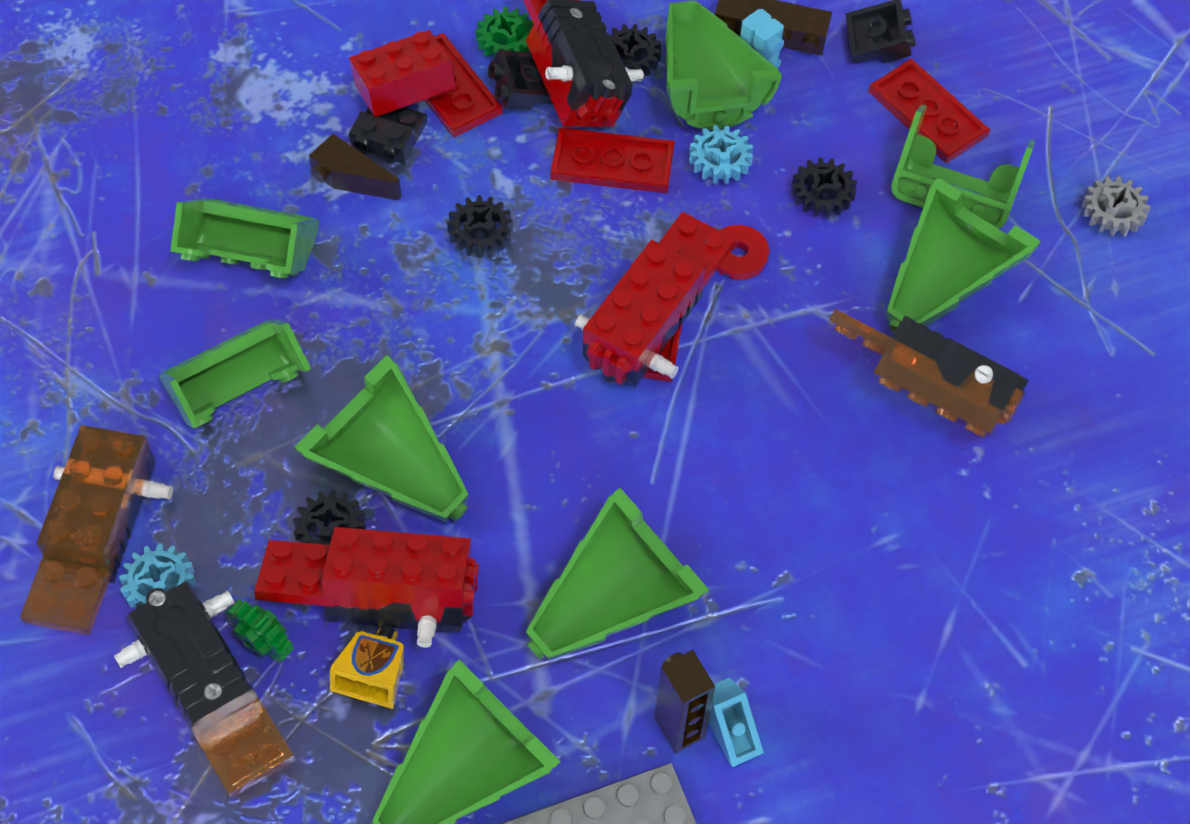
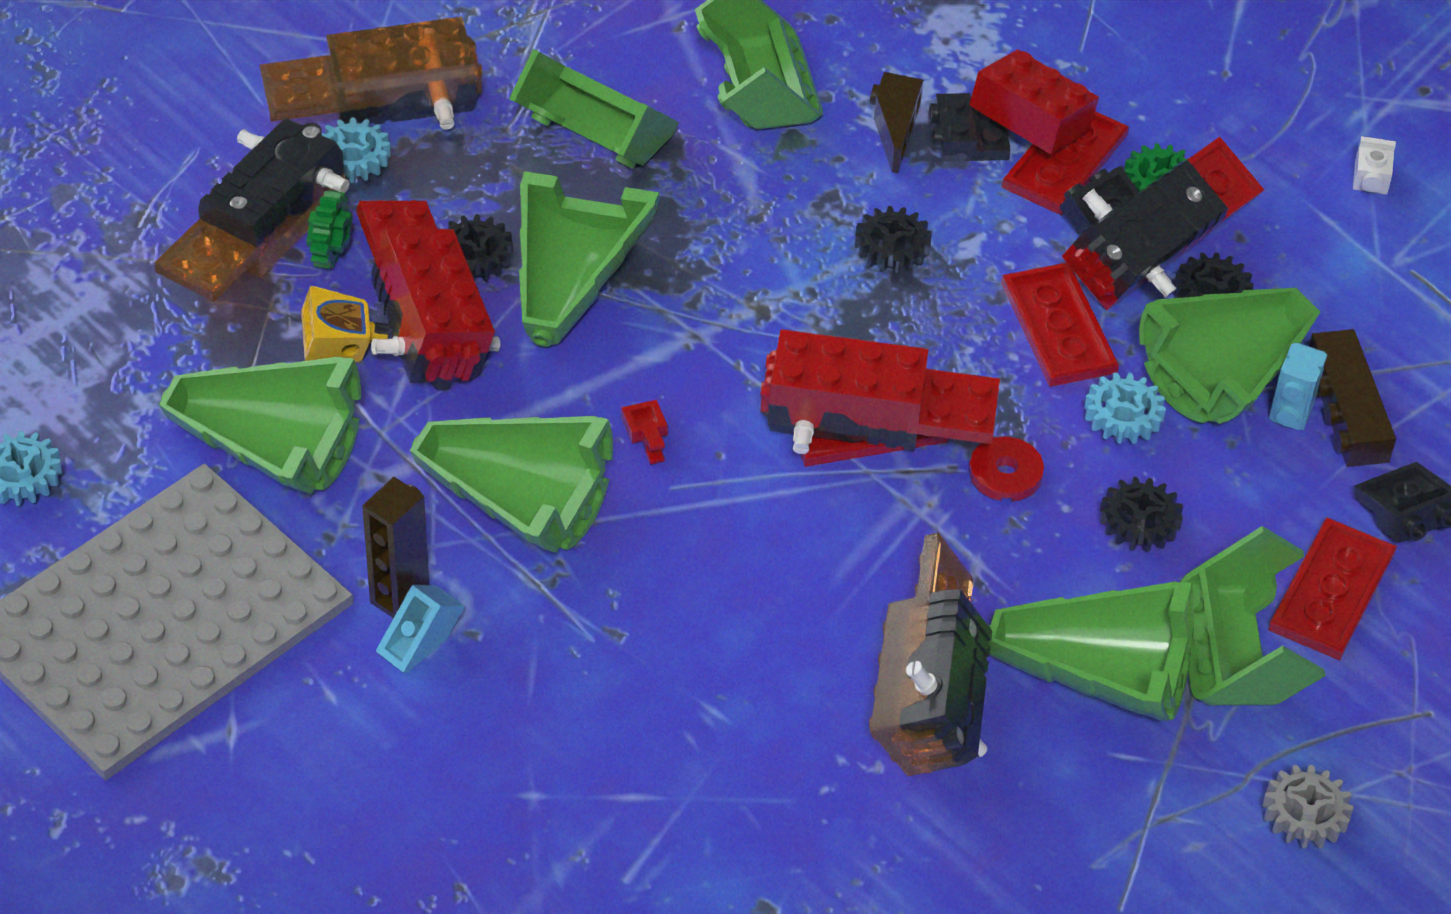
camera: 65 degrees right, 10 degrees down
none -> red plate [621,399,668,465]

